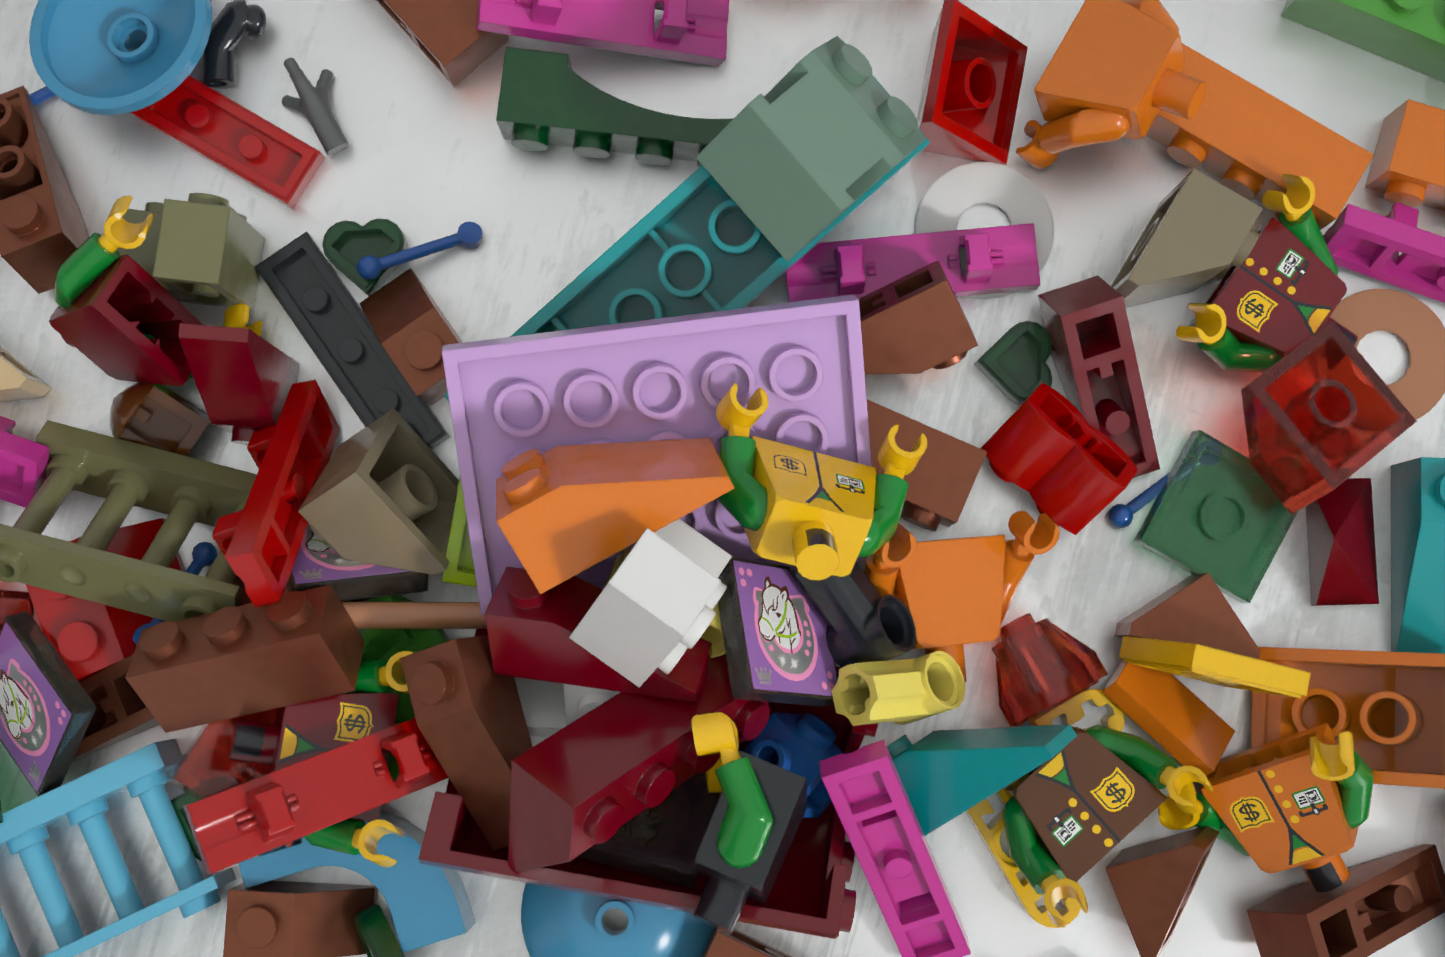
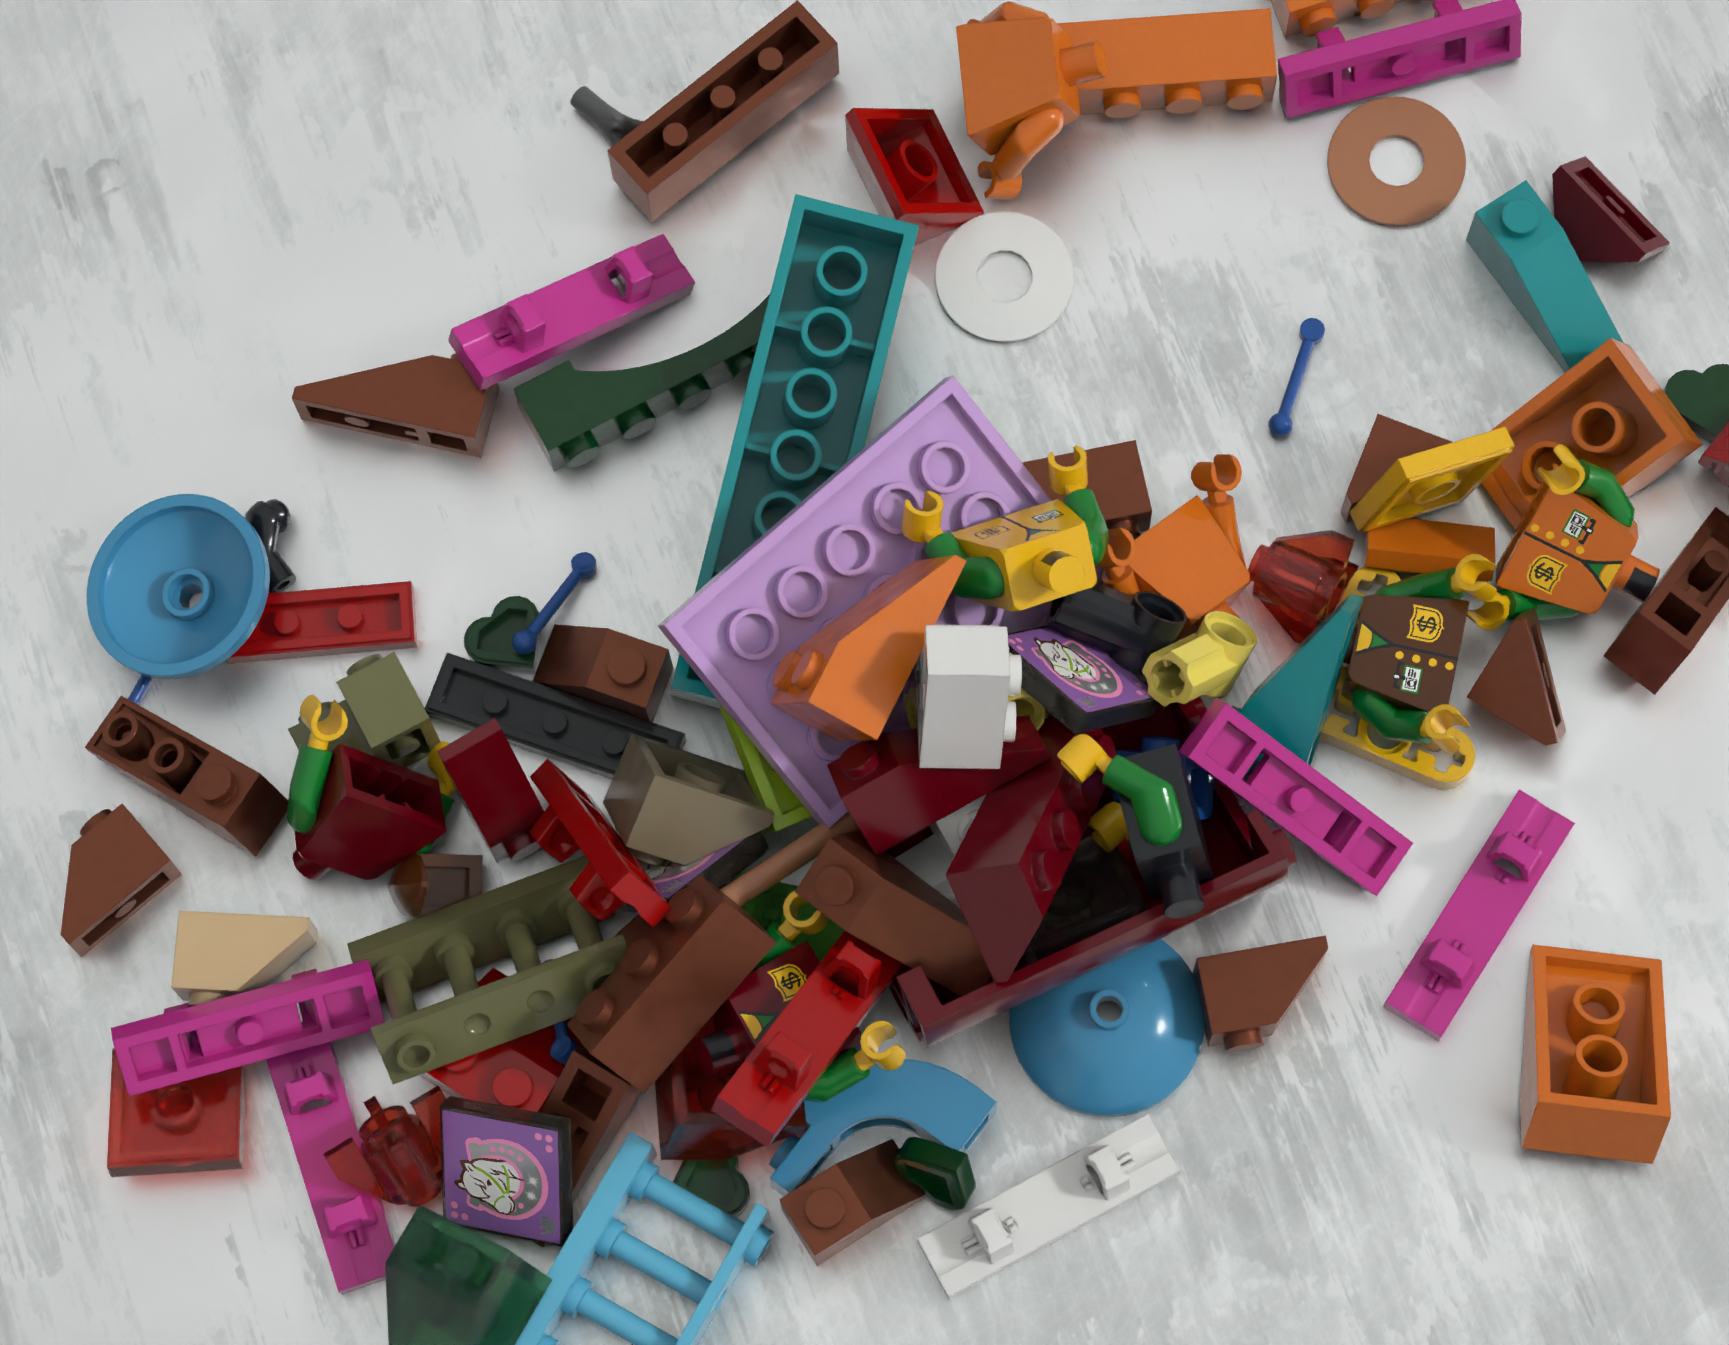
camera: 30 degrees left, 10 degrees down
dark grey bar [282,58,349,155] -> none
sand green piece [696,36,927,261] -> none
dark pink hinge [786,223,1041,303] -> none
copper slope [859,260,978,375] -> none
dark green tile [974,321,1052,405] -> none
red brick [981,383,1138,535] -> none
dark red slope [1038,275,1160,478] -> none
dark tan slope [1111,168,1263,308] -> none
clear green tile [1134,430,1308,603] -> none
torso [1176,173,1358,373] -> none
clear red slope [1241,320,1417,515] -> none
dark red slope [1304,478,1379,606] -> none

